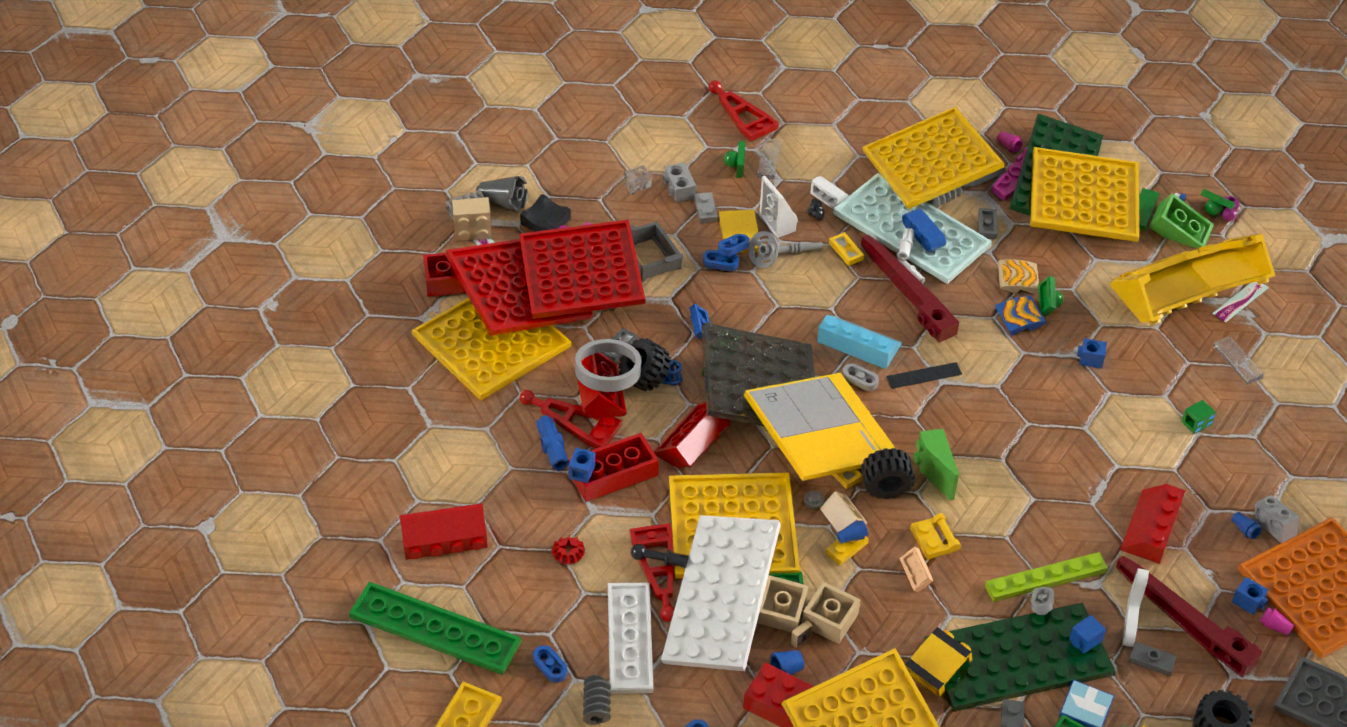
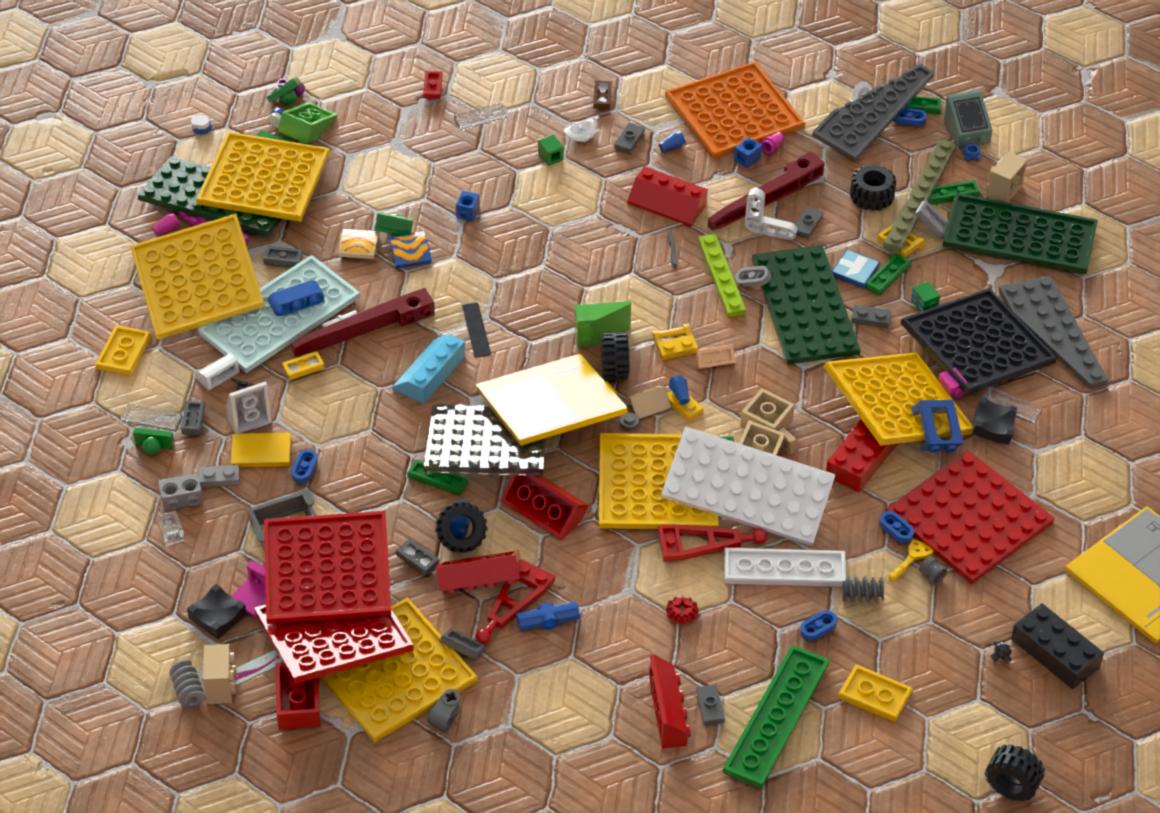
camera: 85 degrees left, 0 degrees up
dark grey cone [476,176,528,212] -> none
blue brick [568,448,595,483] -> none
red brick [569,432,659,502] -> none
light grey piece [575,339,641,392] -> none
black pin [630,544,689,568] -> none
blue plate [689,303,713,342] -> none
red plate [708,80,779,142] -> none
blue plate [718,234,750,257] -> none
light grey dish [748,231,823,268] -> none
blue piece [770,650,804,675] -> none
light grey plate [842,364,879,391] -> none
white axle [897,228,915,261] -> none
yellow panel [905,627,972,698] -> none
blue brick [1069,615,1106,654] -> none
yellow windscreen [1109,233,1275,325] -> none
sticker [1212,282,1269,323] -> none
light grey brick [1254,495,1300,543] -> none
none -> yellow tile [95,325,151,376]
none -> dark grey plate [181,401,206,435]
none -> white piece [191,115,212,134]
none -> red plate [423,71,443,99]
none -> dark grey piece [427,689,461,731]
none -> dark grey plate [440,628,486,660]
none -> white hat [564,117,600,142]
none -> reddish brown piece [593,80,612,109]
none -> dark grey plate [614,123,645,154]
none -> dark grey piece [668,230,677,268]
none -> dark grey plate [696,684,725,725]

